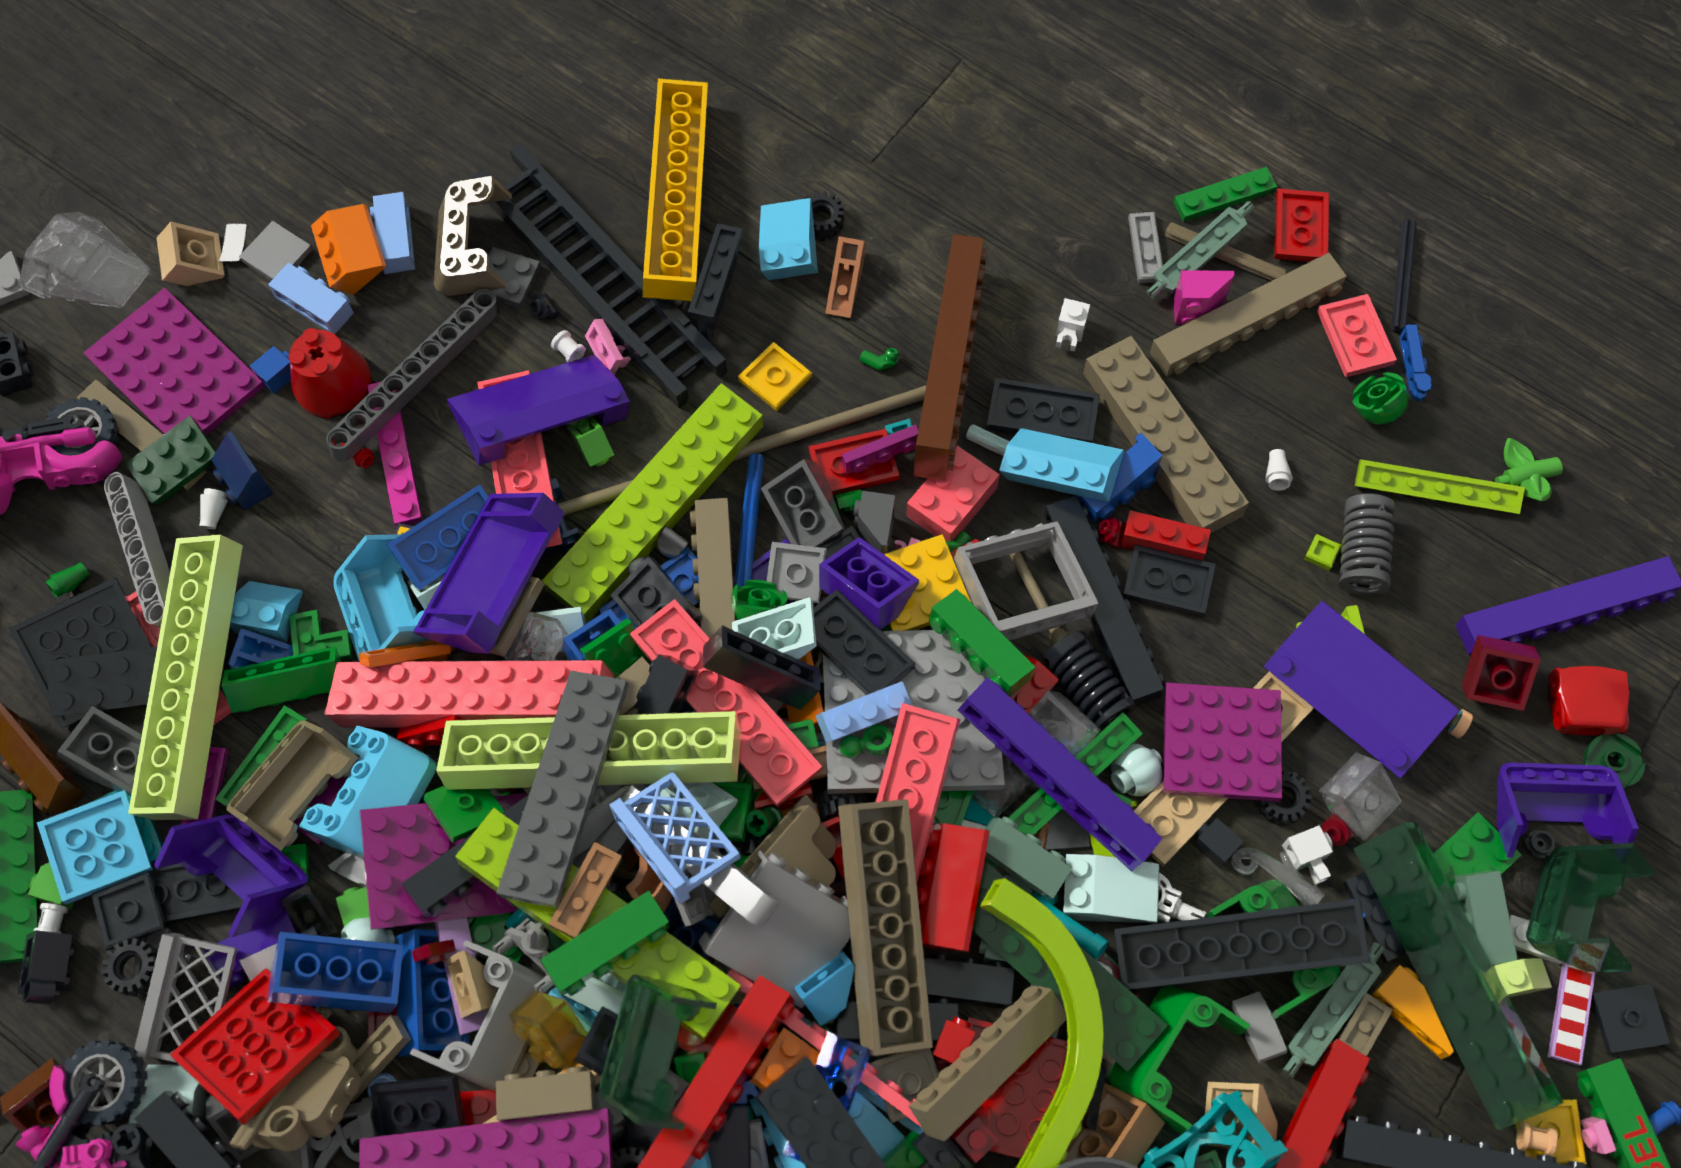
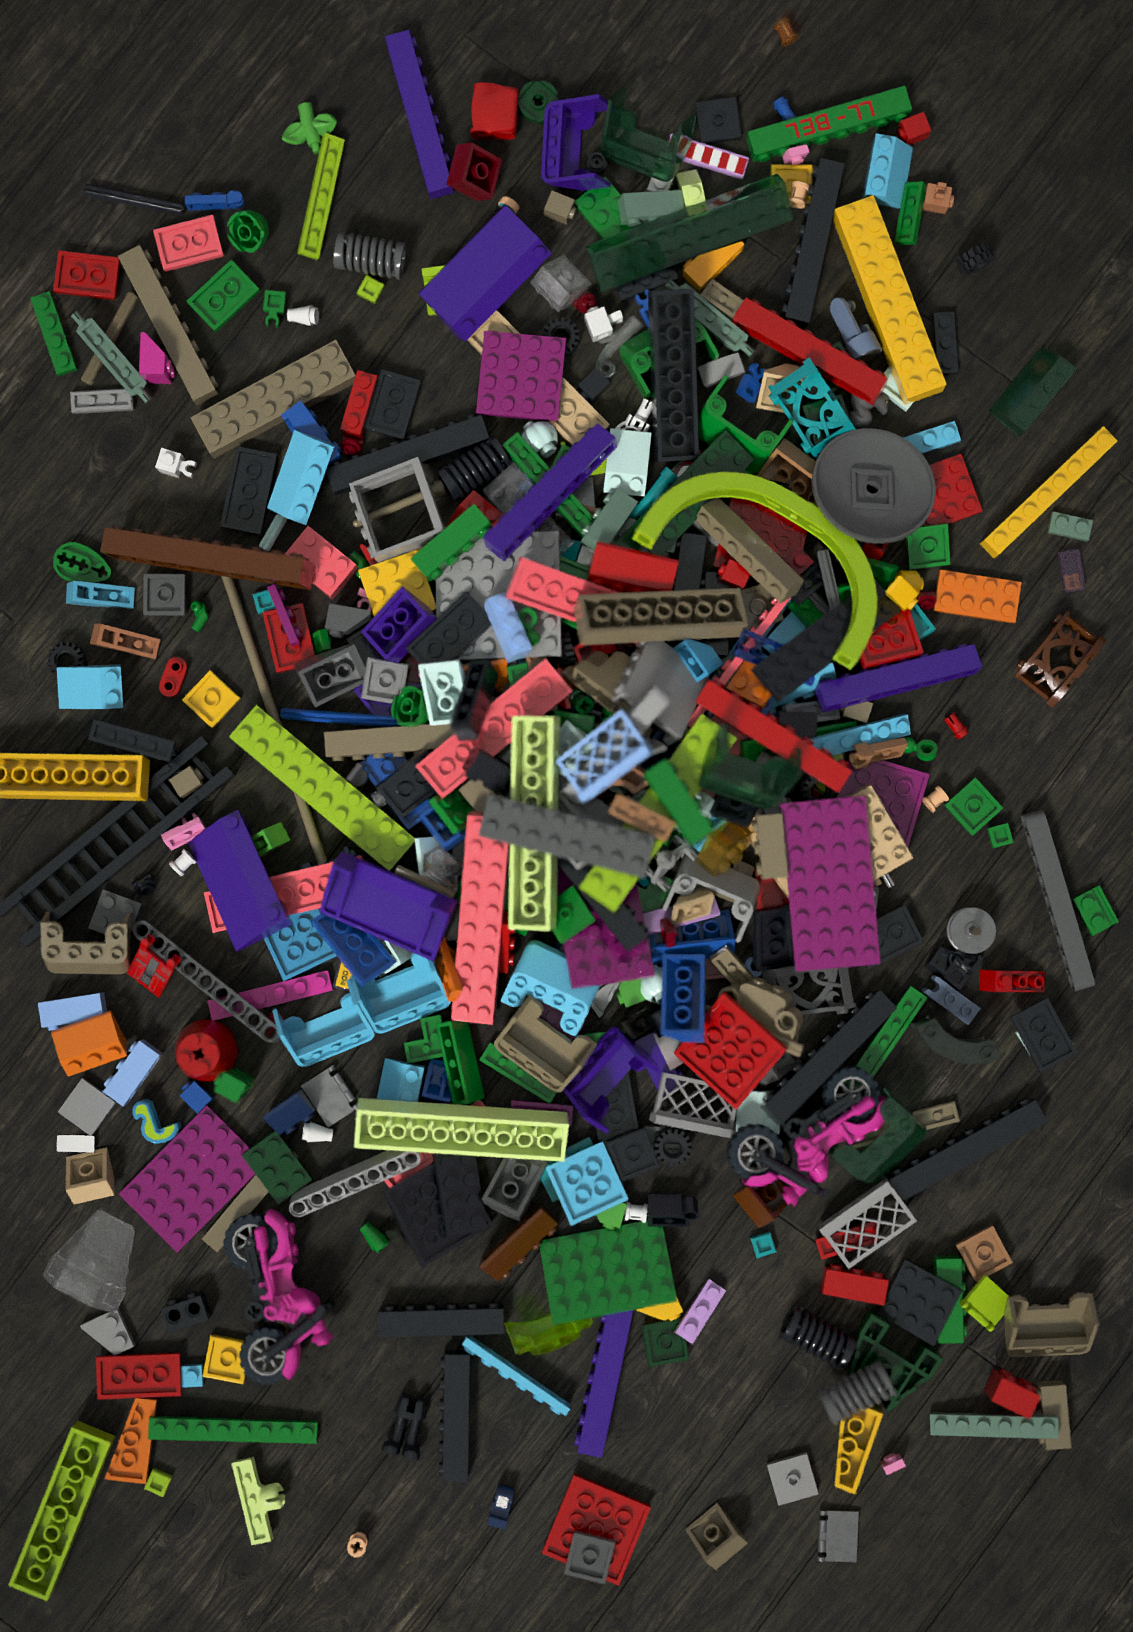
camera: 90 degrees left, 20 degrees up
none -> green piece [53,542,113,584]
none -> medium azure slope [66,581,135,608]
none -> red flag [127,934,181,998]
none -> dark azure animal [132,1099,182,1144]
none -> dark grey plate [143,574,186,616]
none -> red plate [159,657,188,697]
none -> dark tan brick [169,766,204,798]
none -> green plate [186,260,260,333]
none -> green brick [214,1067,256,1103]
none -> green plate [263,290,287,328]
none -> dark azure plate [264,908,337,981]
none -> medium azure windscreen [273,979,375,1067]
none -> flat silver piece [301,1065,358,1127]
none -> dark tan brick [544,191,577,225]
none -> blue plate [736,363,765,403]

